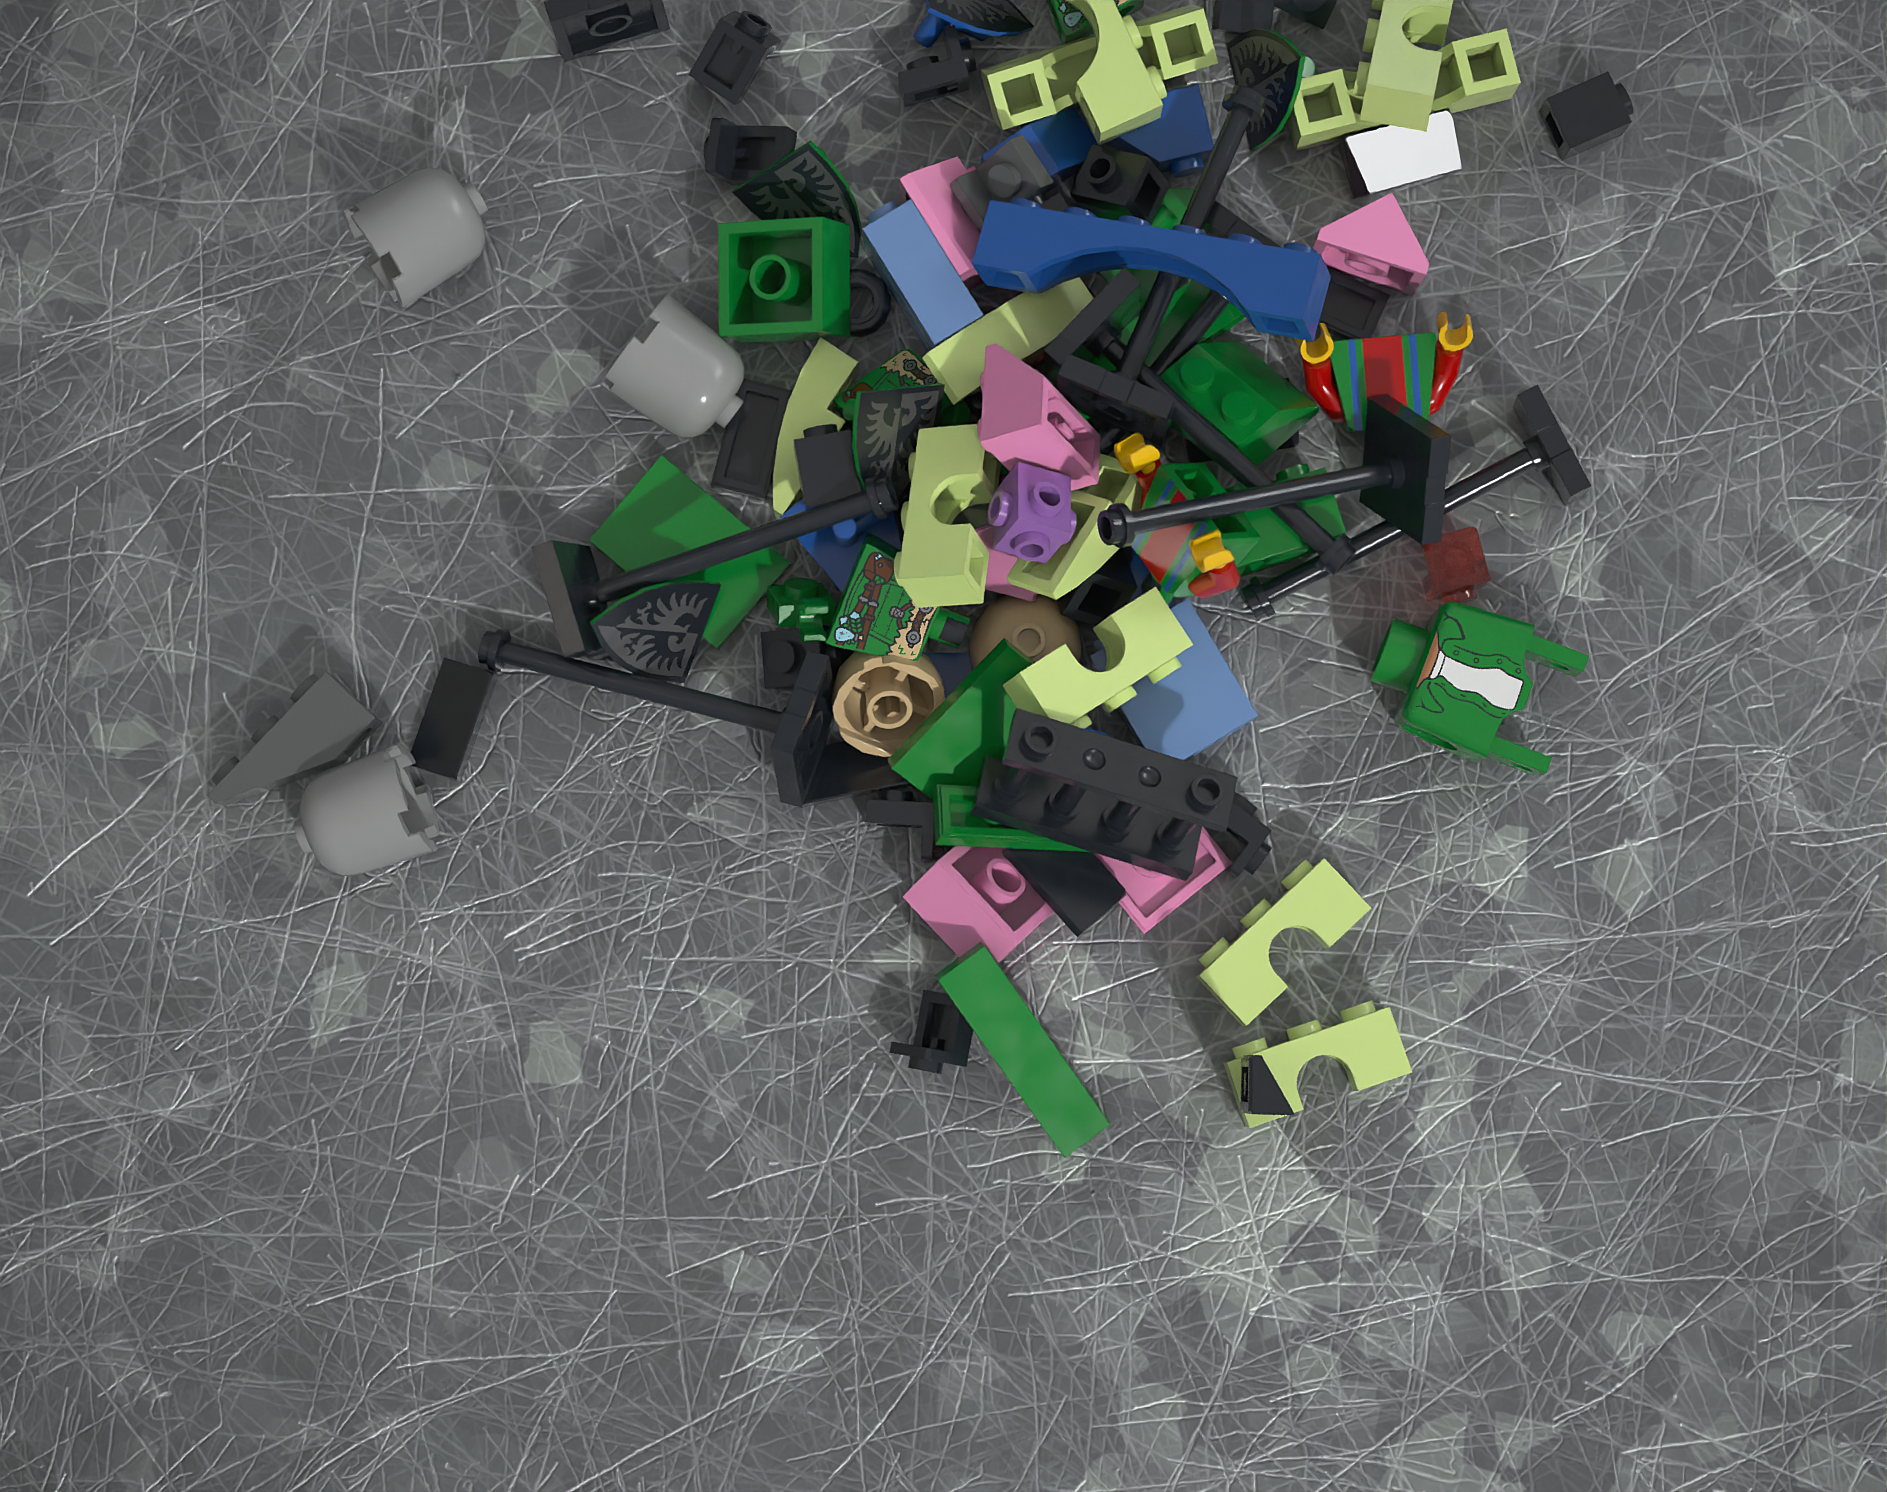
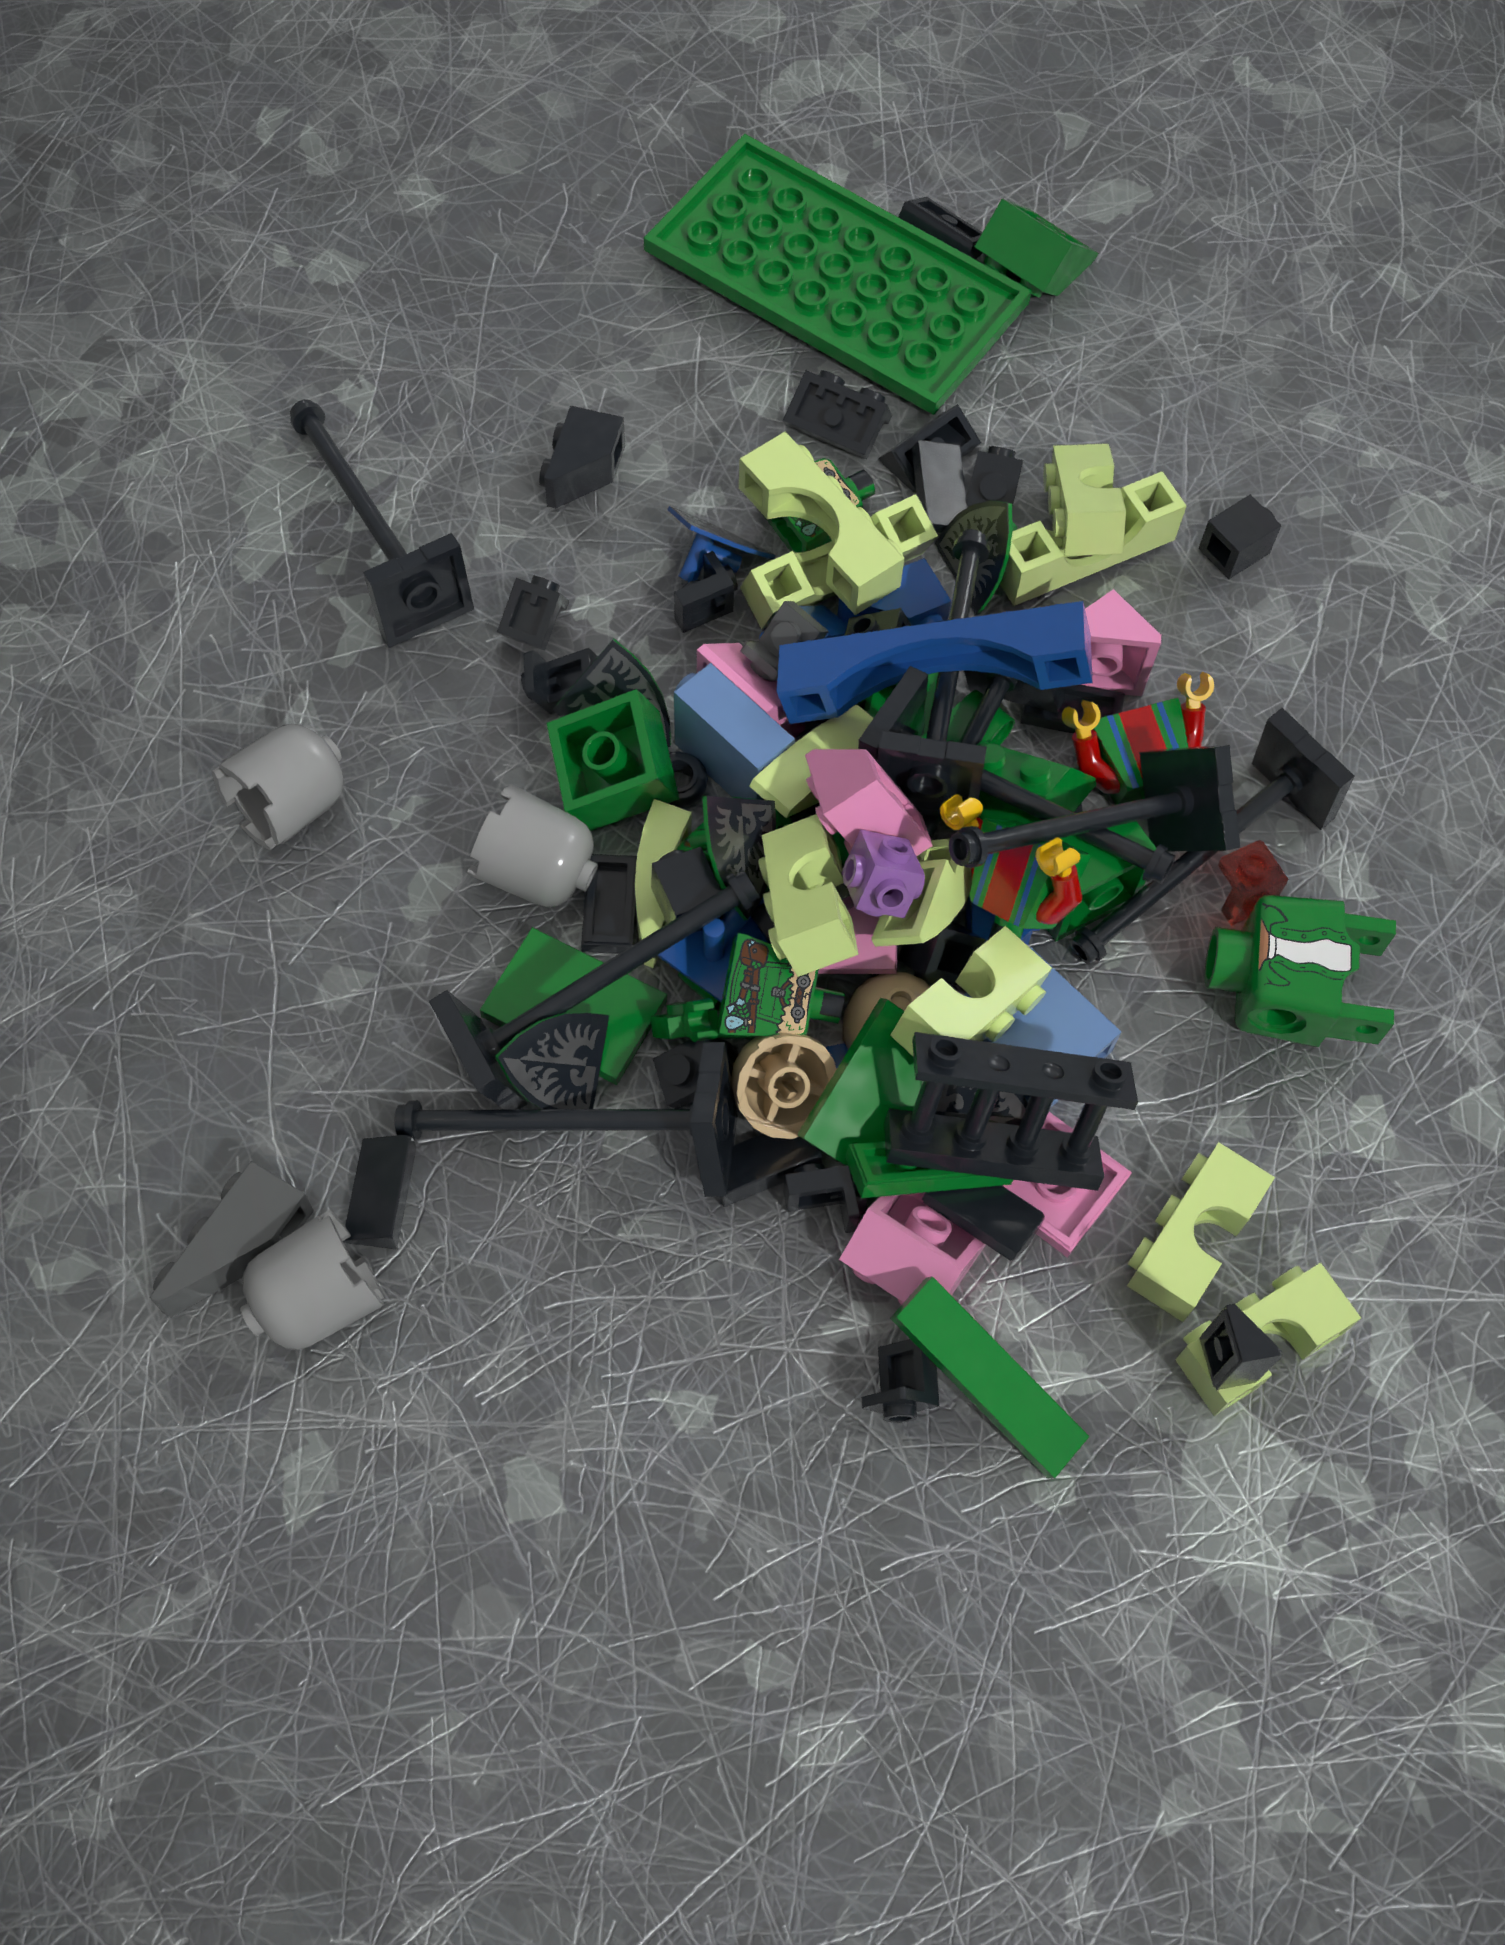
camera: 15 degrees left, 20 degrees down
black bracket [1226,792,1272,879] -> none
slope [1338,109,1462,199] -> none

